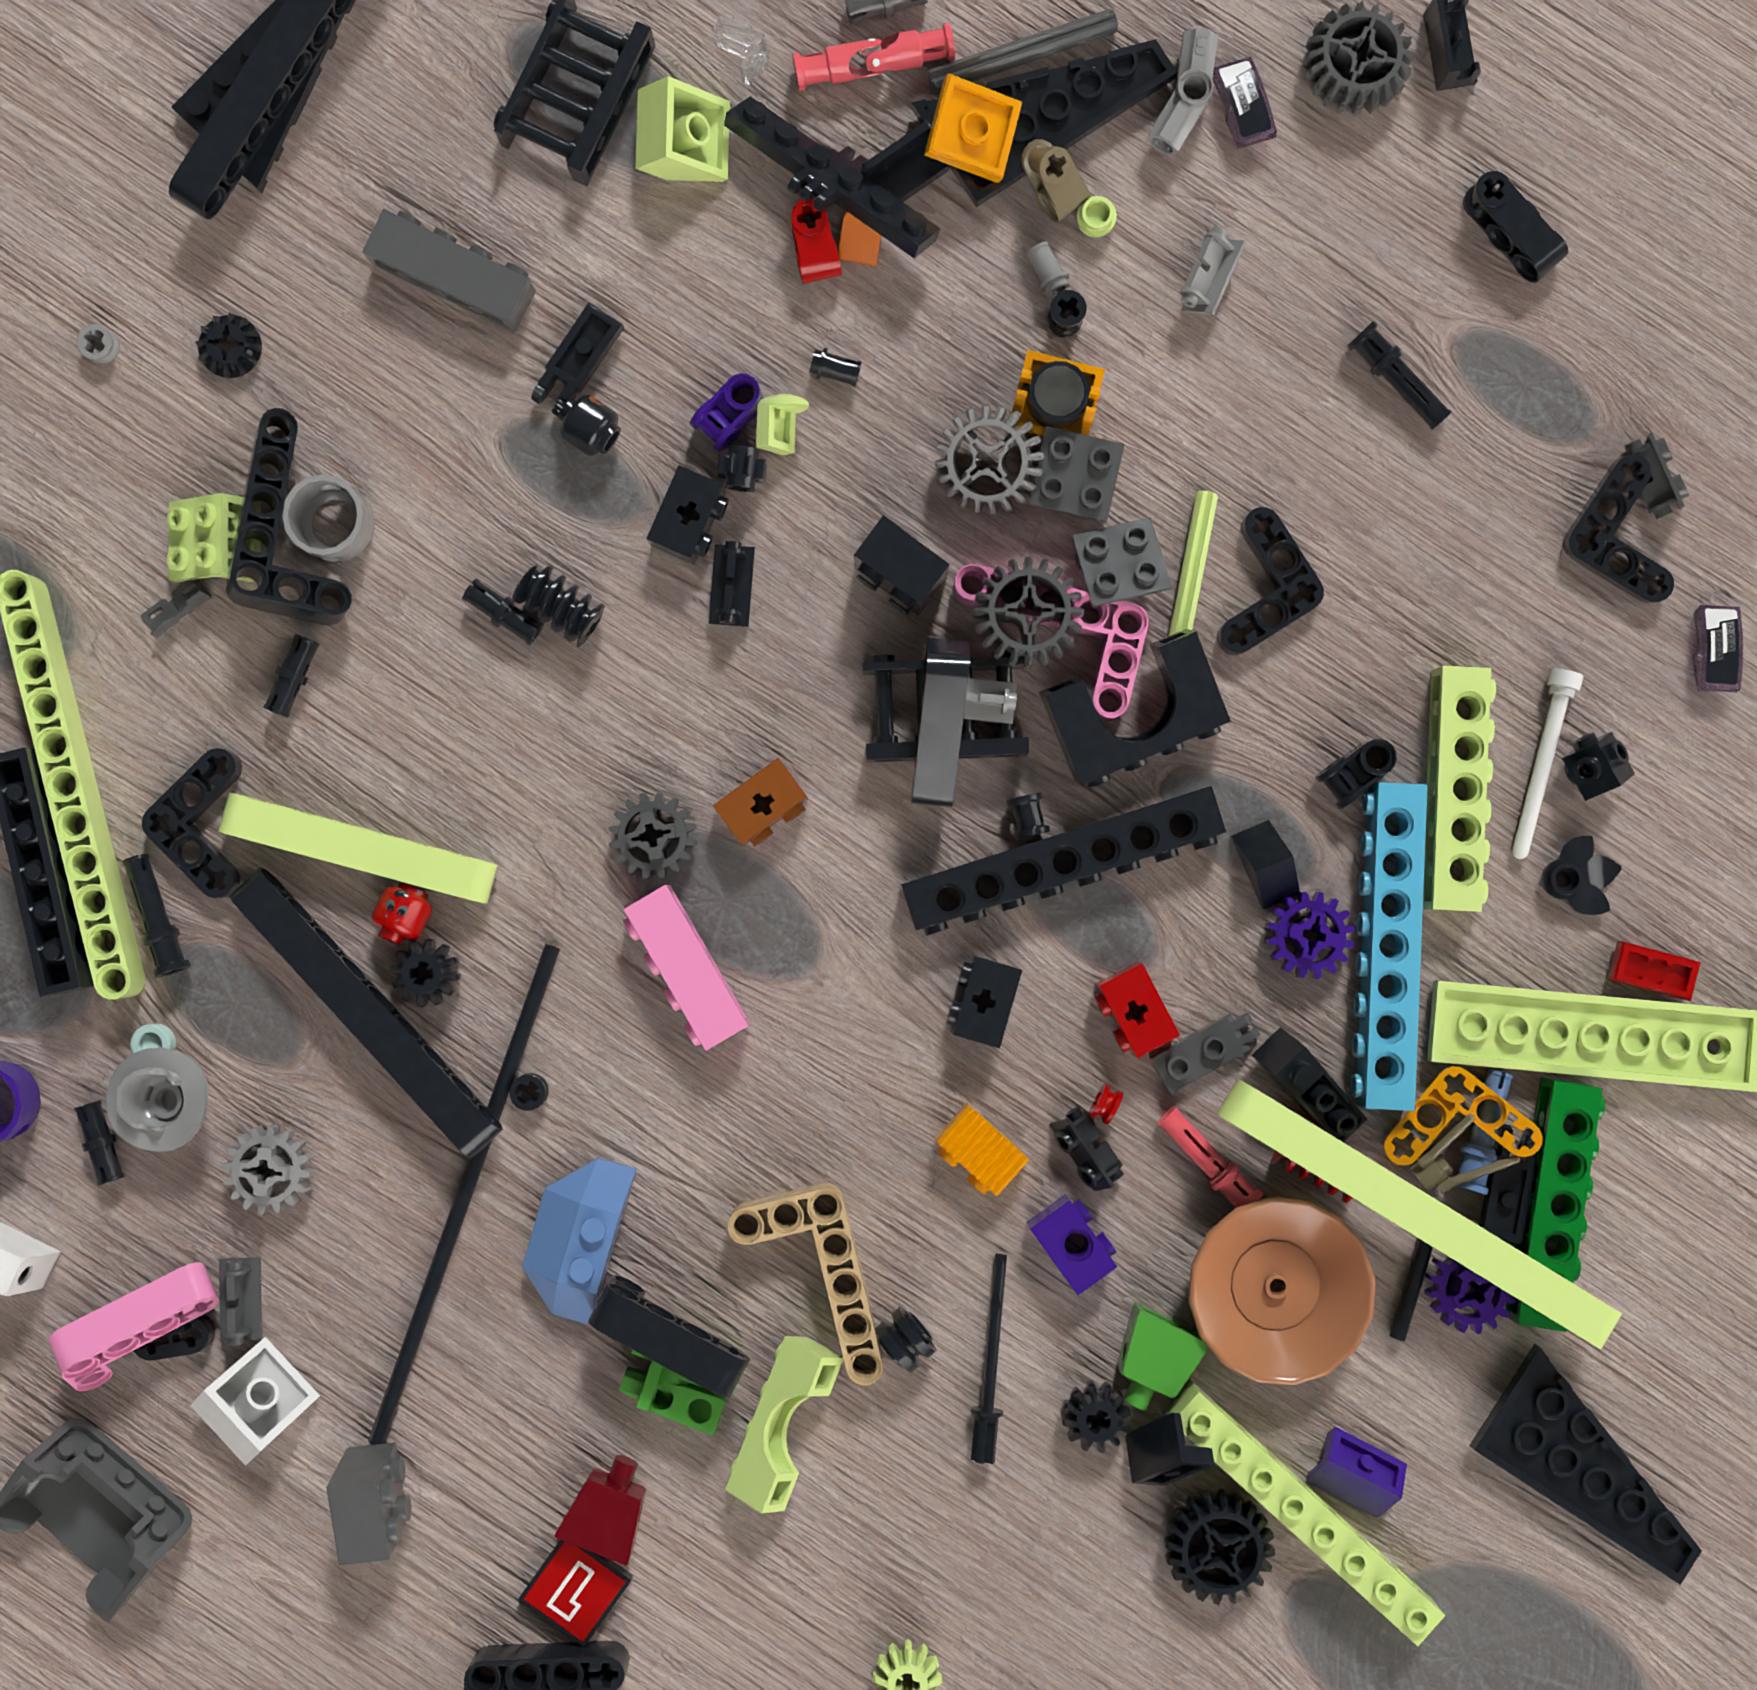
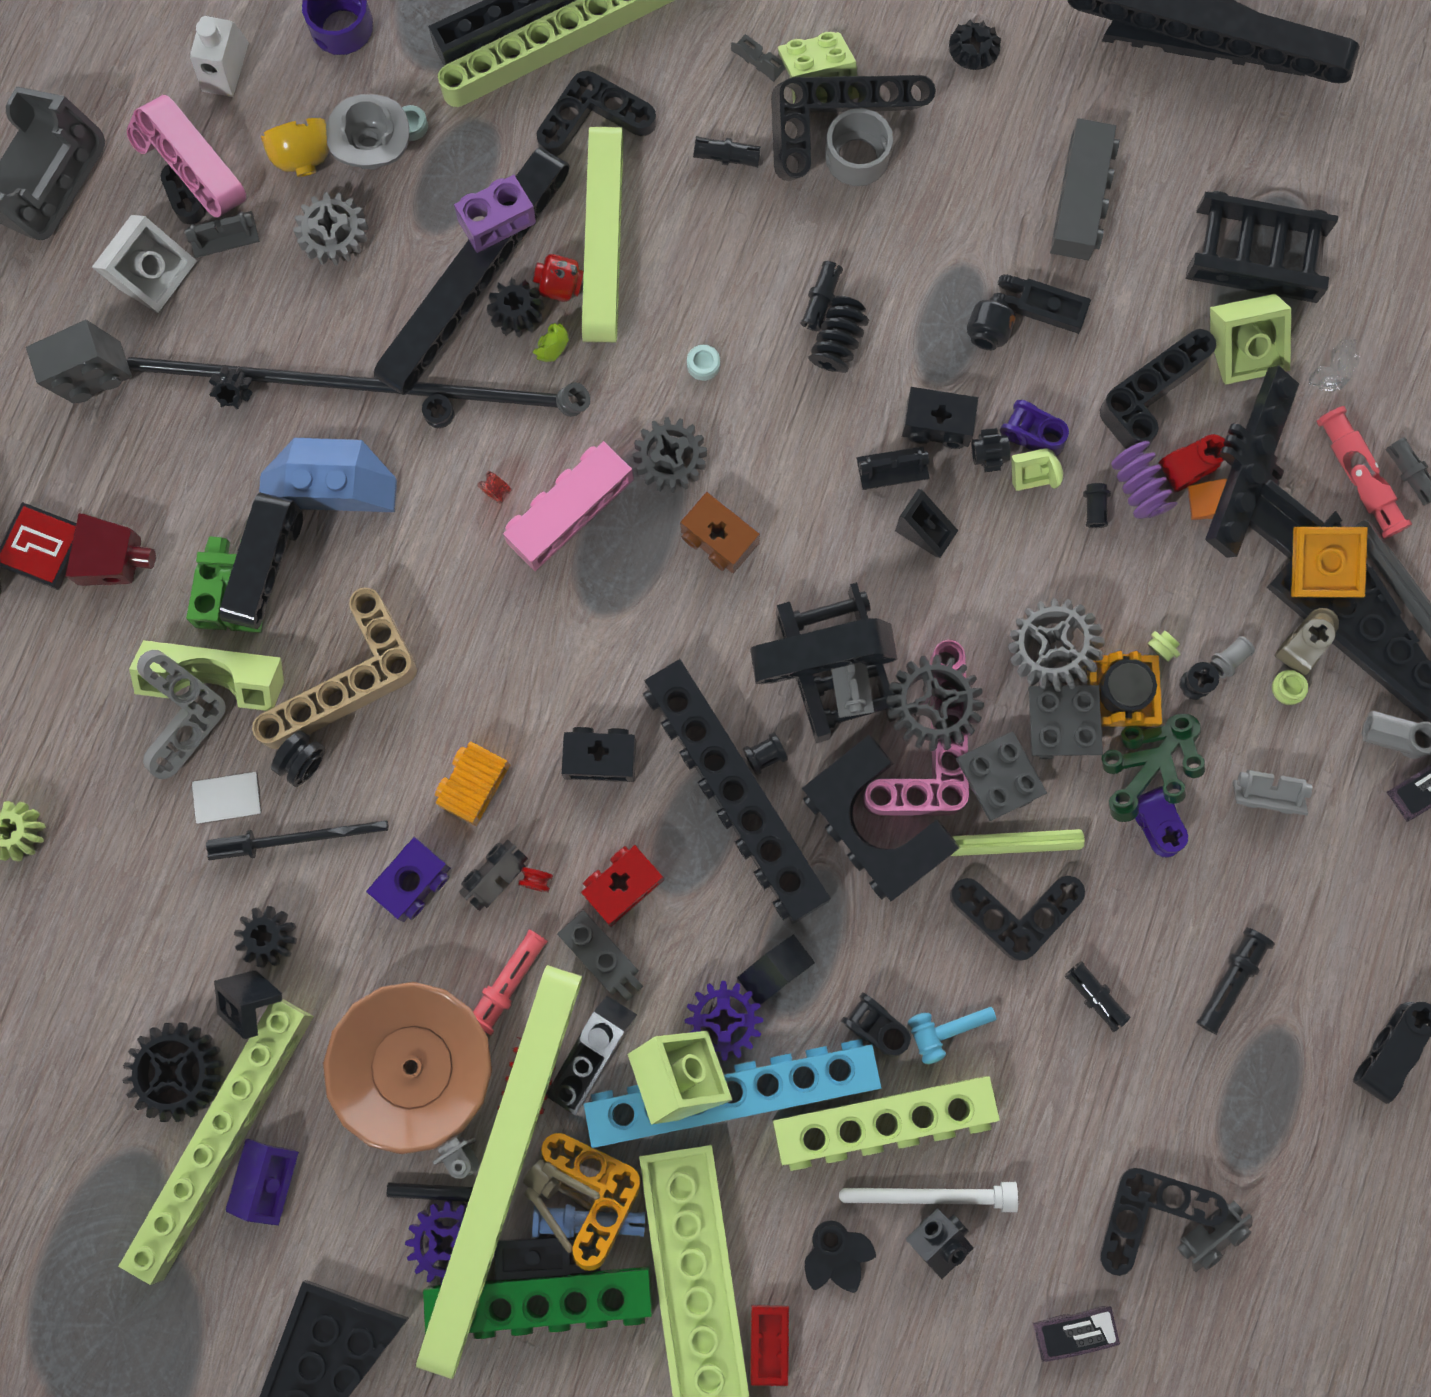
camera: 80 degrees right, 10 degrees down
black pin [74,1100,125,1186] -> none
black pin [122,854,191,978] -> none
black brick [854,515,950,616] -> none
bright green torso [1117,1302,1209,1410] -> none
none -> light grey beam [137,650,226,779]
none -> white sticker [192,772,261,824]
none -> black gear [209,365,253,409]
none -> yellow cylinder [261,118,329,177]
none -> light grey hinge [433,1137,479,1179]
none -> medium lavender brick [454,175,536,253]
none -> clear red bush [477,471,512,504]
none -> lime plate [533,323,569,362]
none -> dark grey bush [556,382,590,417]
none -> yellowish green slope [628,1031,732,1125]
none -> light aqua tile [687,345,720,381]
none -> black slope [895,489,958,558]
none -> medium azure piece [908,1007,996,1064]
none -> black pin [1064,961,1131,1032]
none -> black beam [1100,329,1216,451]
none -> dark green plant [1101,714,1205,822]
none -> medium lavender piece [1111,441,1178,519]
none -> dark purple piece [1135,786,1188,858]
none -> yellowish green plate [1147,630,1181,662]

